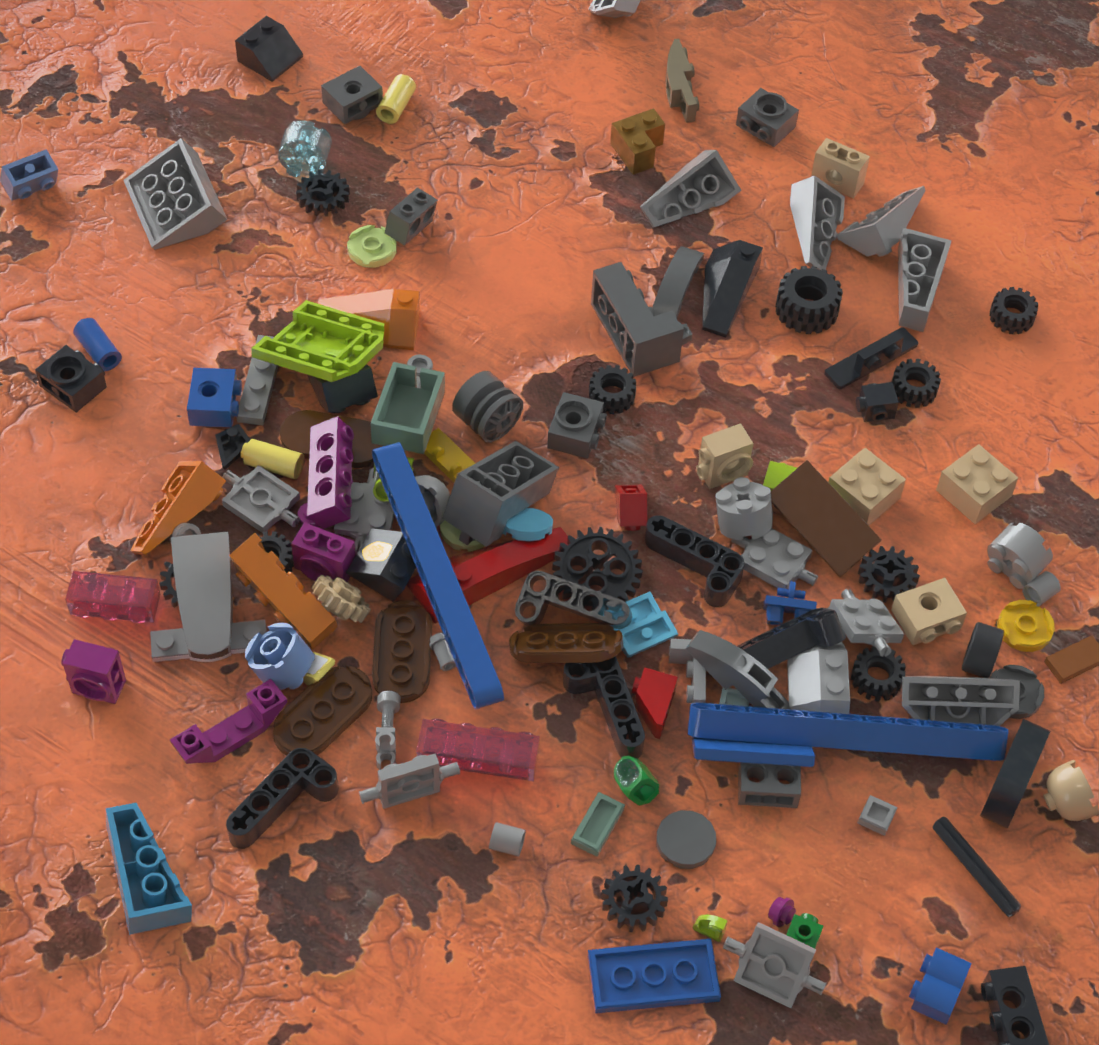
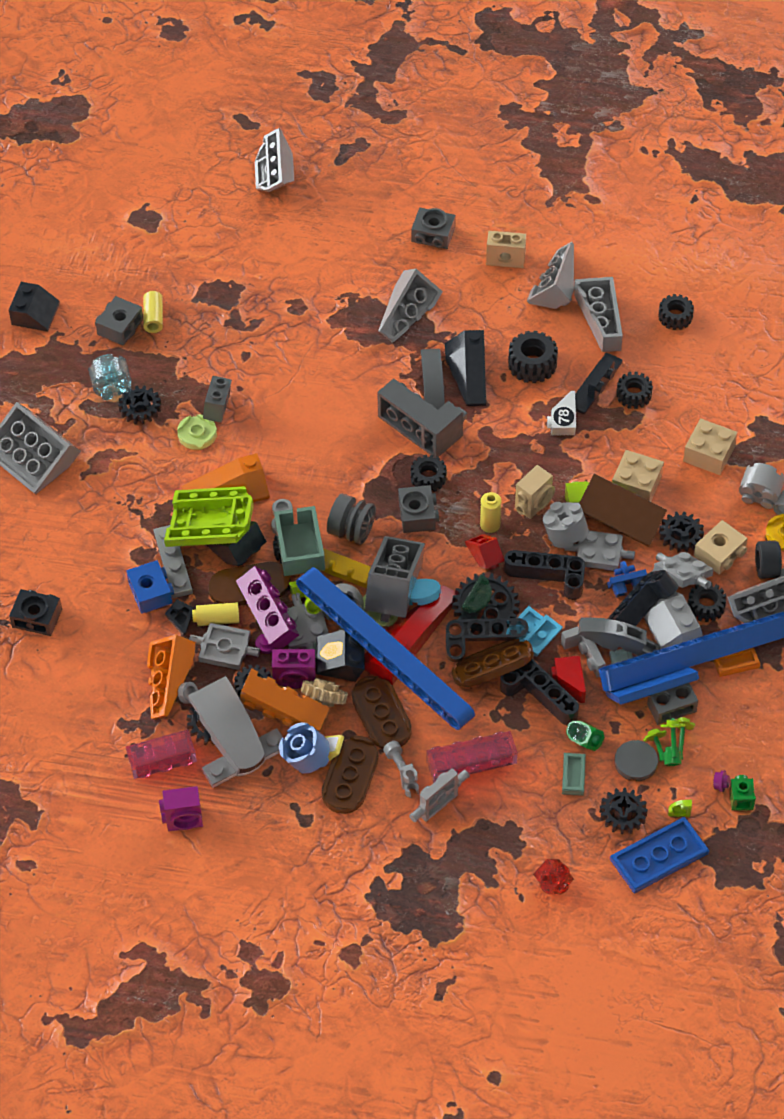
camera: 20 degrees left, 0 degrees up
blue brick [73,318,122,371] -> none
dark azure wedge [106,803,192,935] -> none
magenta slope [170,679,287,764] -> none
black beam [226,748,339,849] -> none
light grey pin [429,633,456,671] -> none
light grey beam [489,822,526,856] -> none
pearl gold brick [610,108,665,175] -> none
dark tan slope [665,39,699,123] -> none
light grey plate [723,922,826,1008] -> none
light grey wedge [790,176,845,270] -> none
black brick [856,382,899,422] -> none
light grey tile [857,795,898,836] -> none
none -> clear green tile [461,574,492,612]
none -> light yellow brick [480,492,501,533]
none -> clear red brick [533,859,574,895]
none -> white slope [547,391,576,435]
none -> green plant [643,717,695,766]
none -> orange tile [713,647,760,677]

